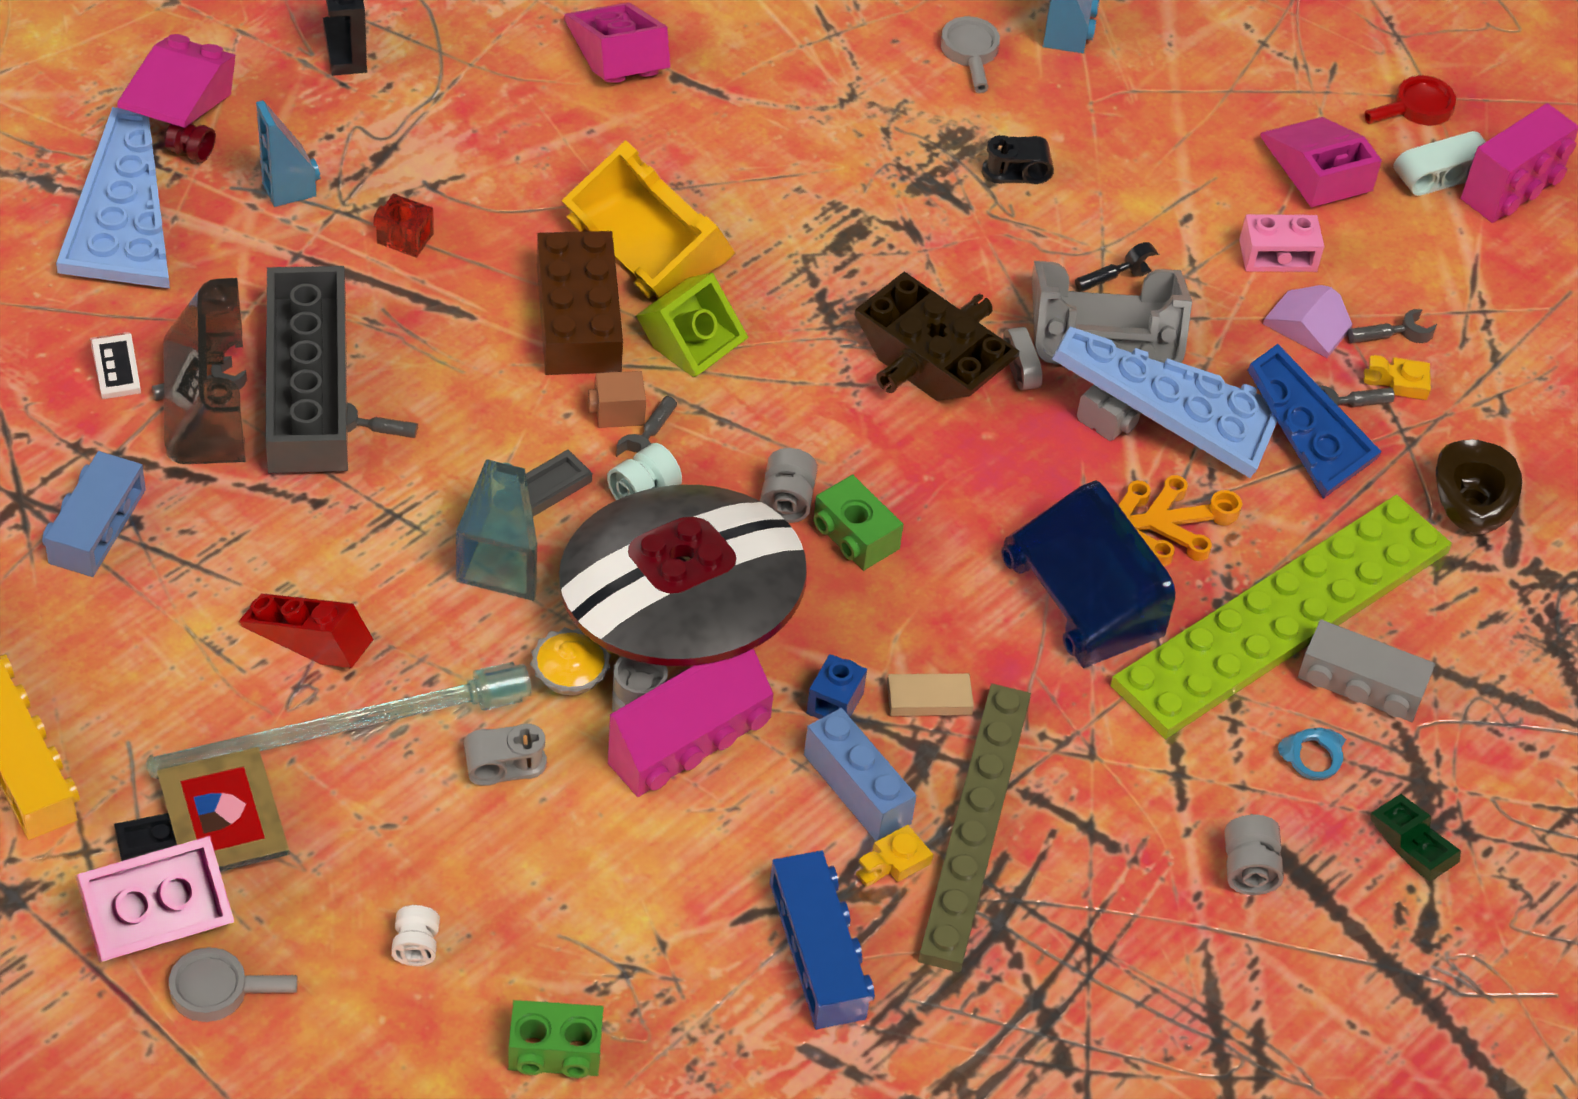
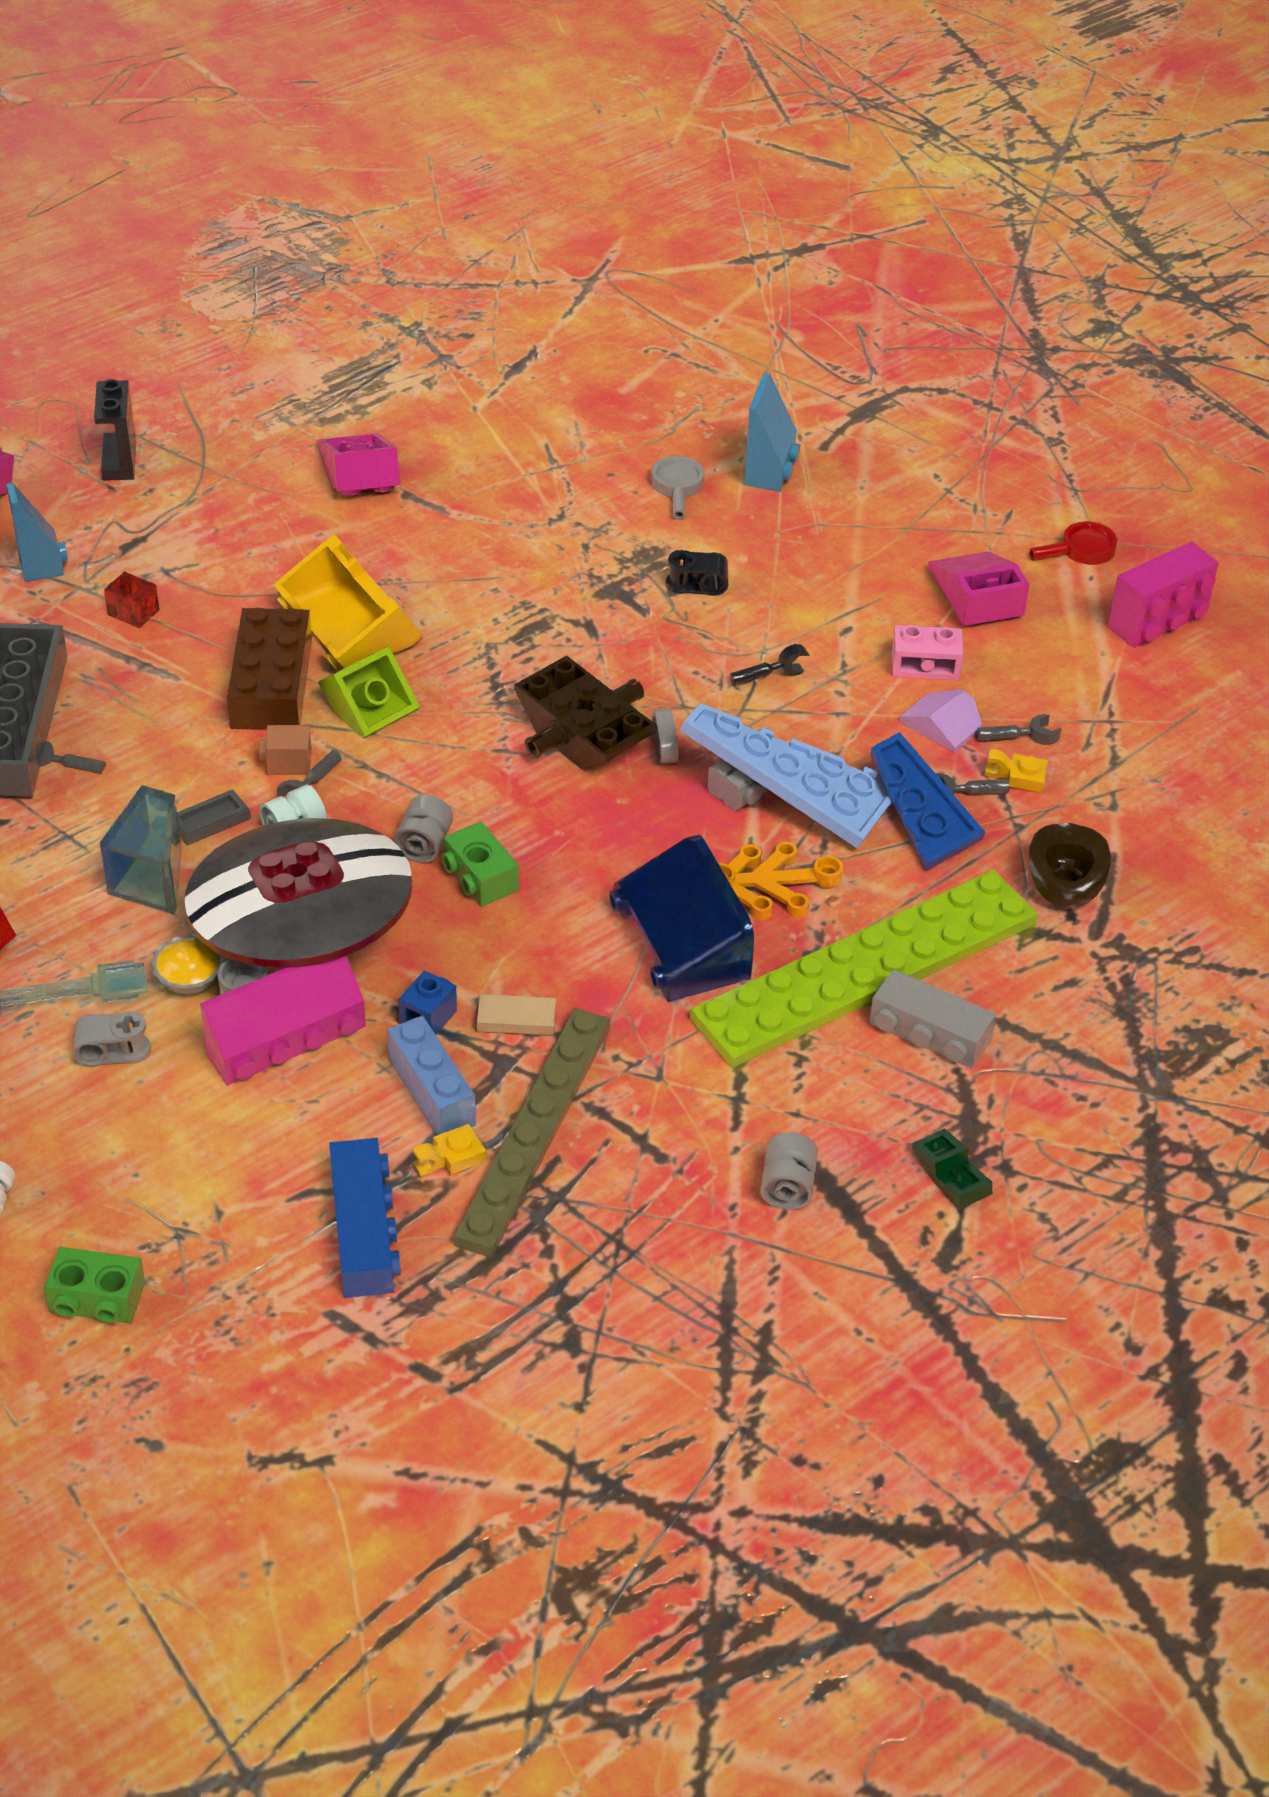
camera: 10 degrees right, 5 degrees down
light grey windscreen [1032,261,1192,364] -> none
dark azure piece [1278,728,1346,780] -> none
light aqua beam [1393,131,1486,196] -> none

